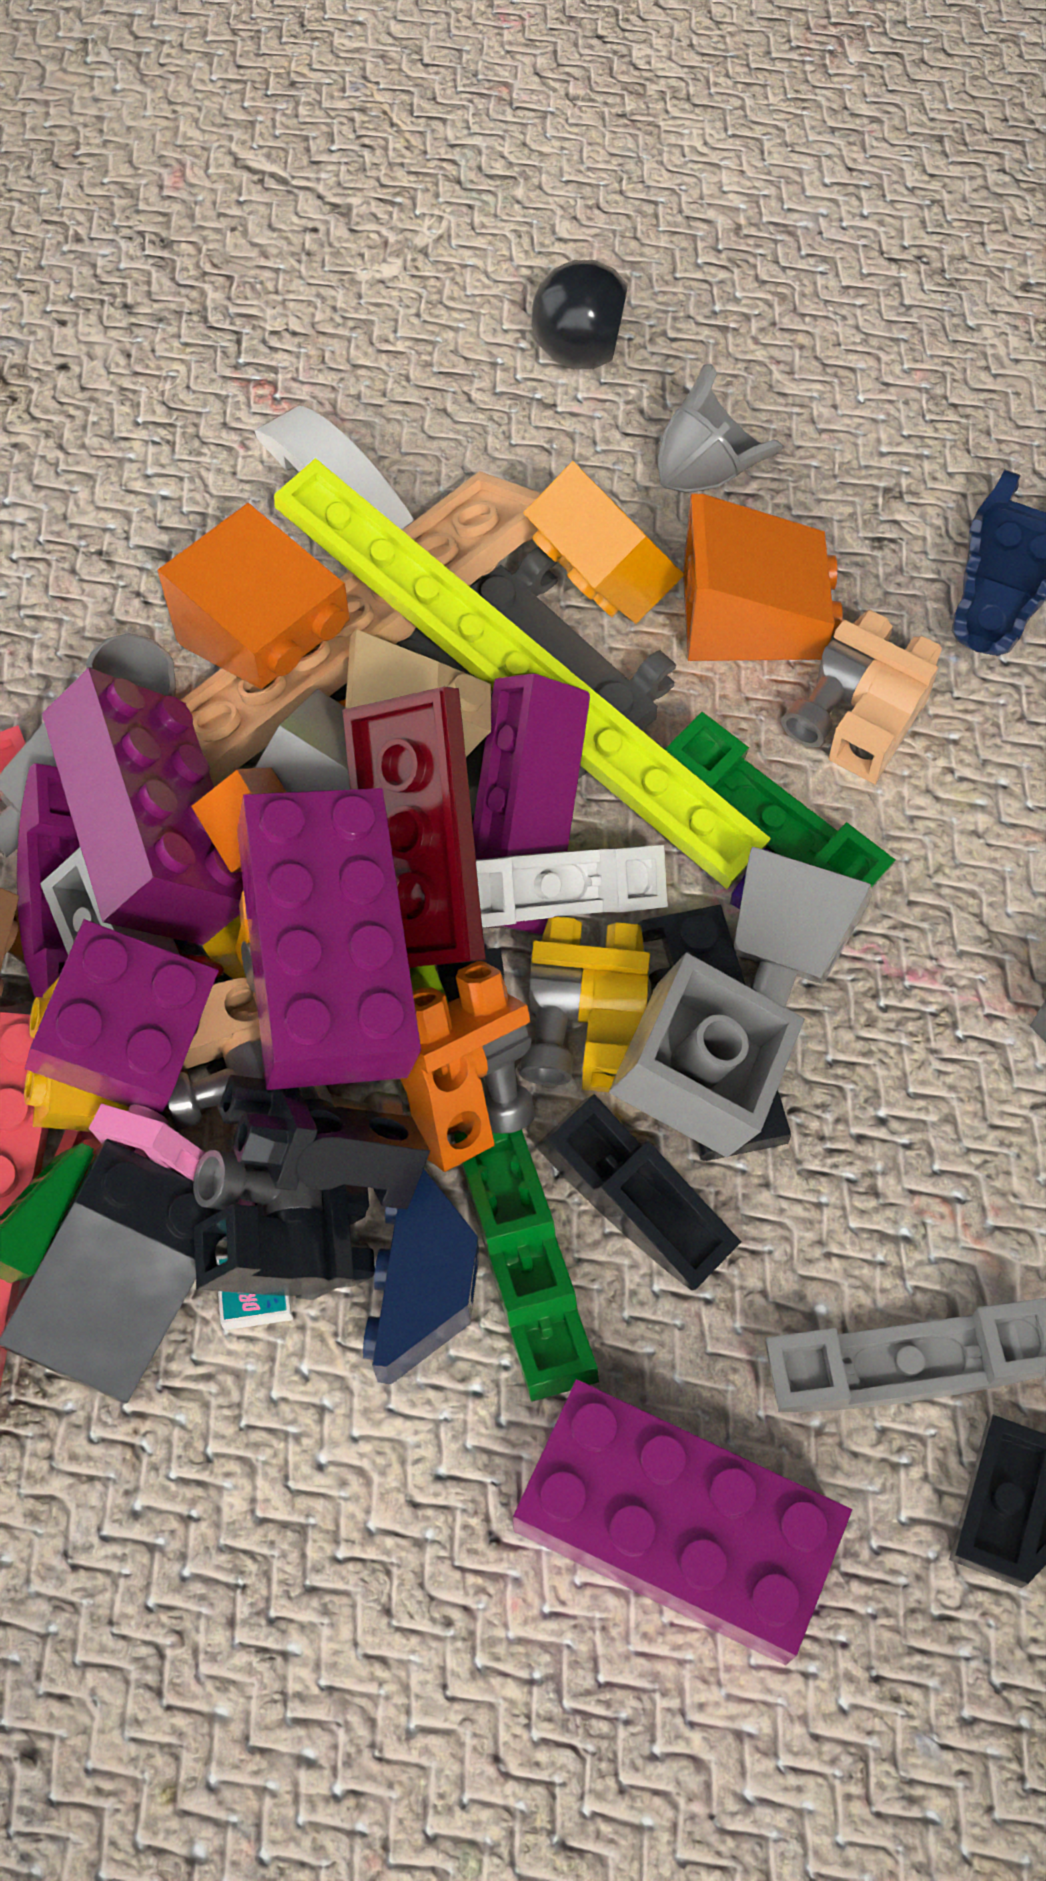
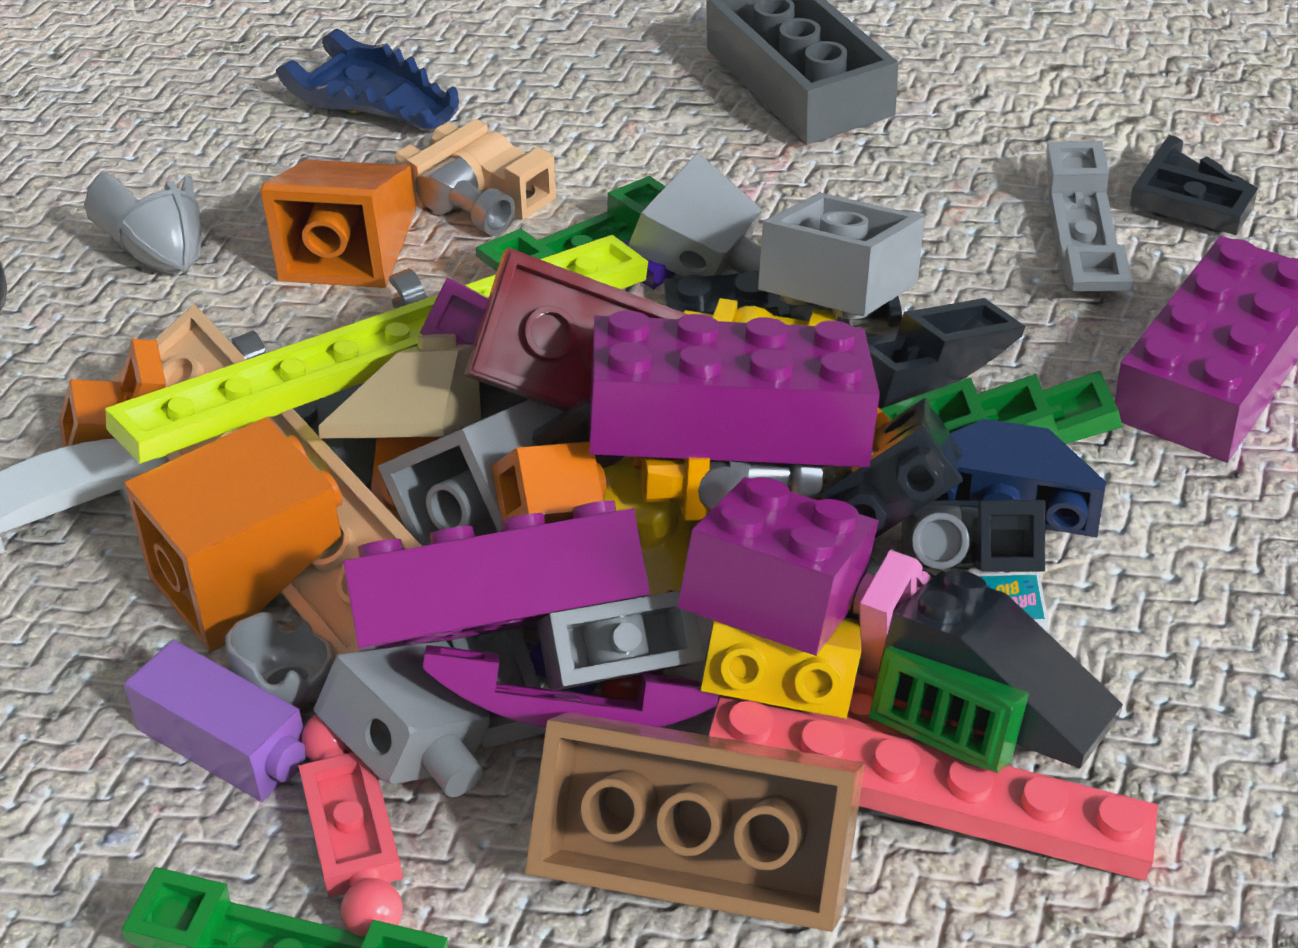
camera: 80 degrees left, 20 degrees down
light orange brick [523,461,685,624] -> none
none -> orange slope [59,339,166,447]
none -> medium lavender brick [123,639,307,803]

